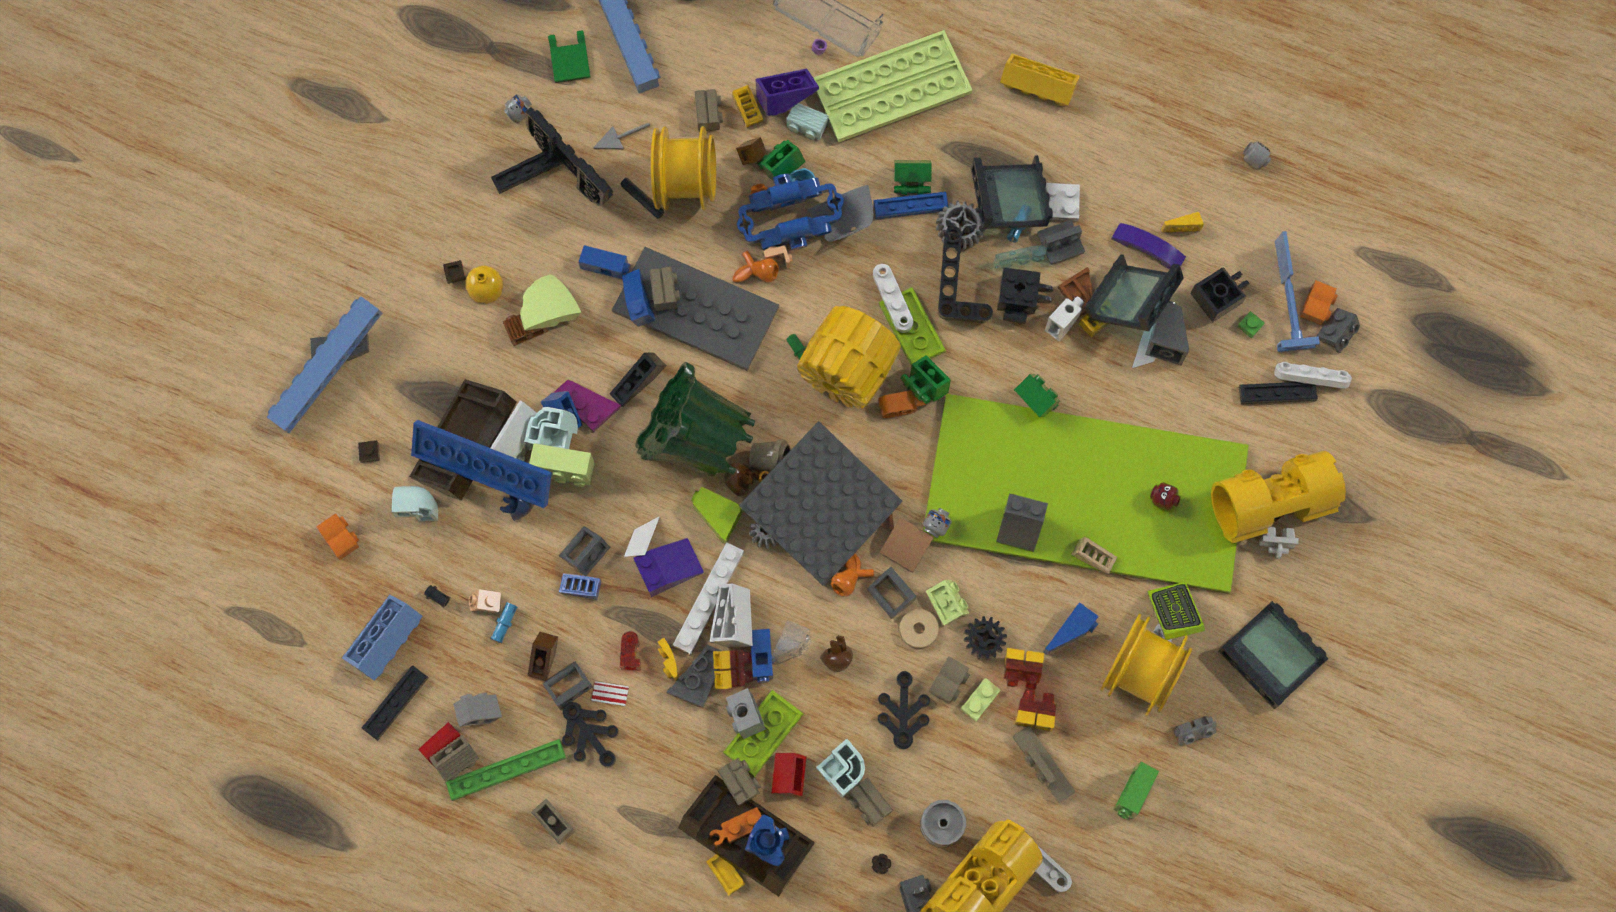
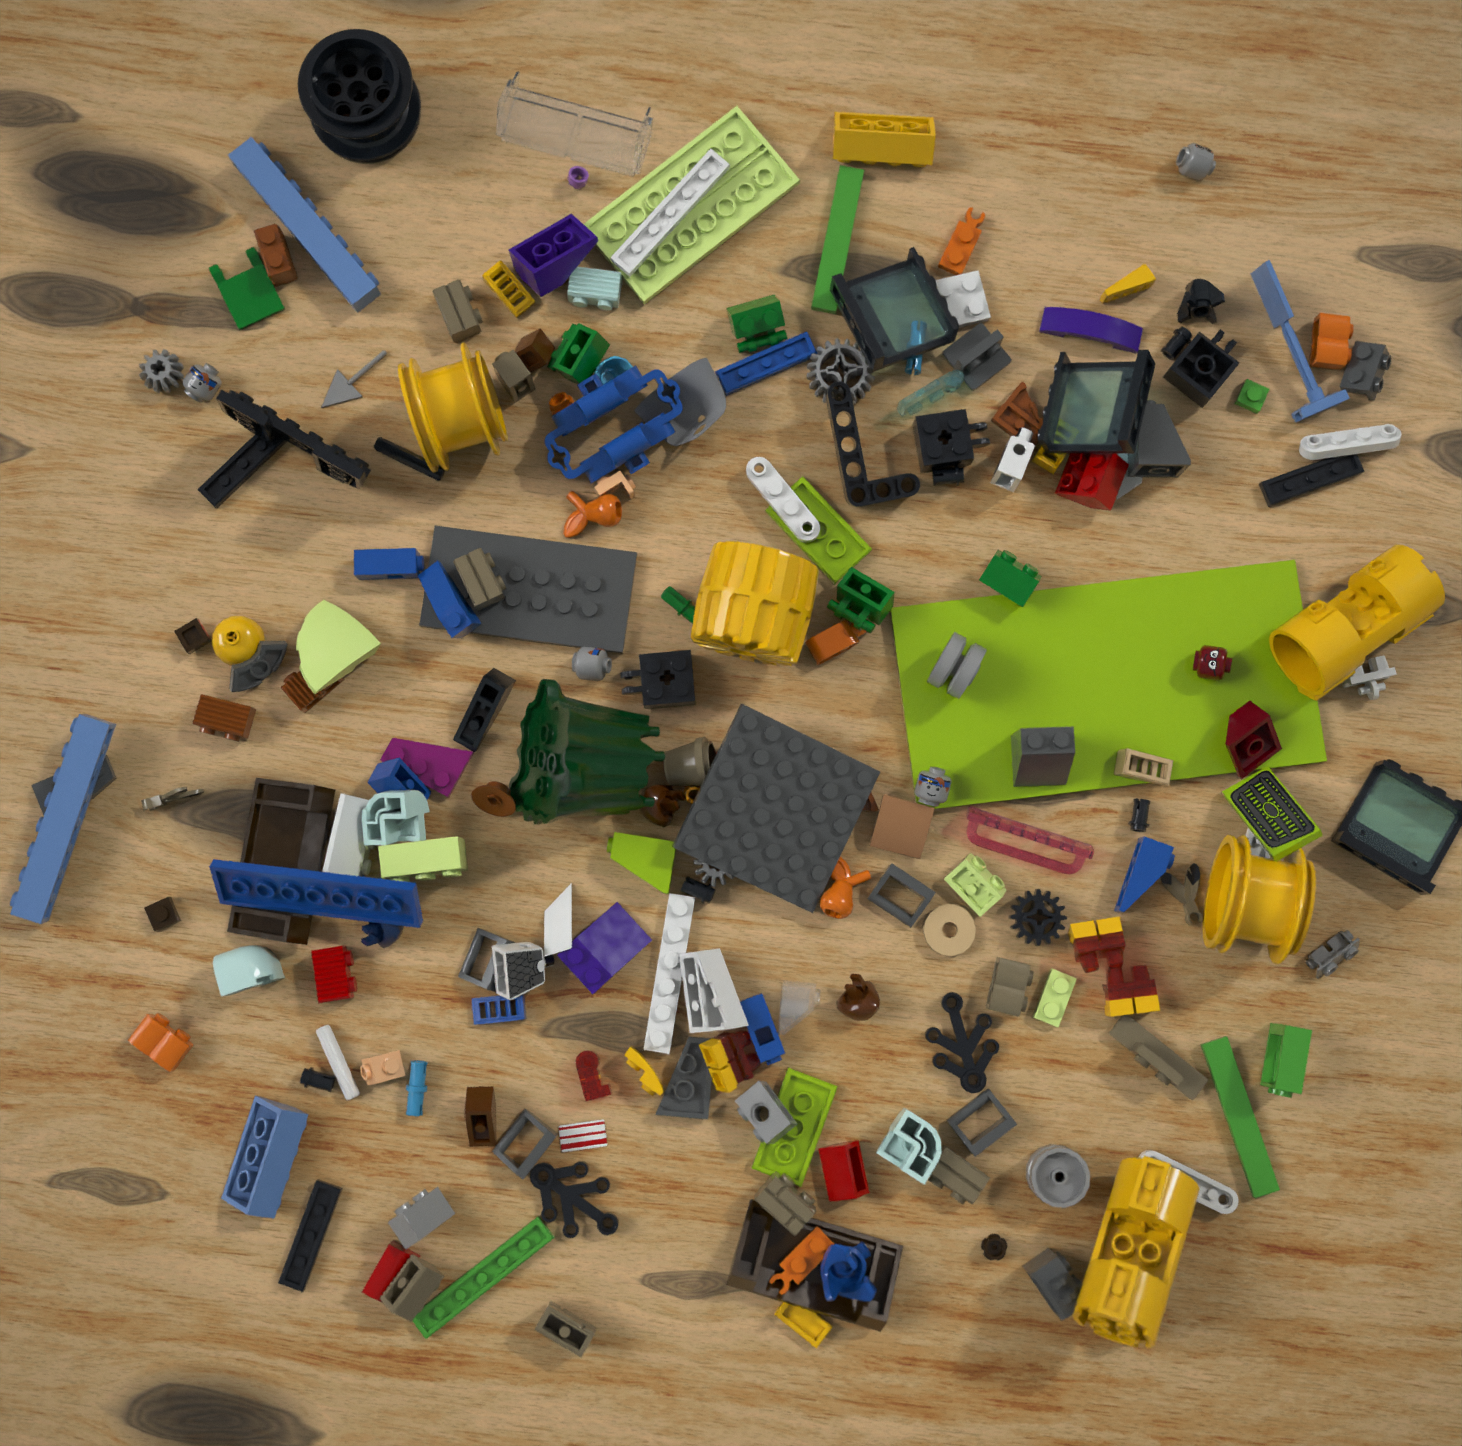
camera: 20 degrees left, 10 degrees up
none -> light grey gear [139,349,184,394]
none -> dark tan piece [141,787,204,810]
none -> dark orange brick [193,694,256,742]
none -> dark grey tile [229,641,288,692]
none -> dark orange brick [254,224,298,287]
none -> red brick [311,946,357,1003]
none -> white axle [316,1025,360,1100]
none -> dark orange piece [471,781,516,817]
none -> dark tan brick [492,350,536,403]
none -> torso [492,942,555,1000]
none -> light grey head [572,647,612,681]
none -> white plate [610,149,730,277]
none -> black hinge [620,650,696,709]
none -> black pin [681,876,716,904]
none -> bright green tile [811,165,864,314]
none -> light grey wheel [927,632,987,699]
none -> orange plate [938,207,985,275]
none -> dark grey tile [947,1088,1017,1157]
none -> clear pink piece [966,806,1094,875]
none -> red slope [1055,453,1129,511]
none -> black pin [1128,798,1151,832]
none -> dark tan piece [1160,863,1203,925]
none -> black pin [1161,327,1192,360]
none -> black brick [1177,278,1225,324]
none -> bright green tile [1200,1036,1280,1198]
none -> dark red slope [1225,701,1282,779]

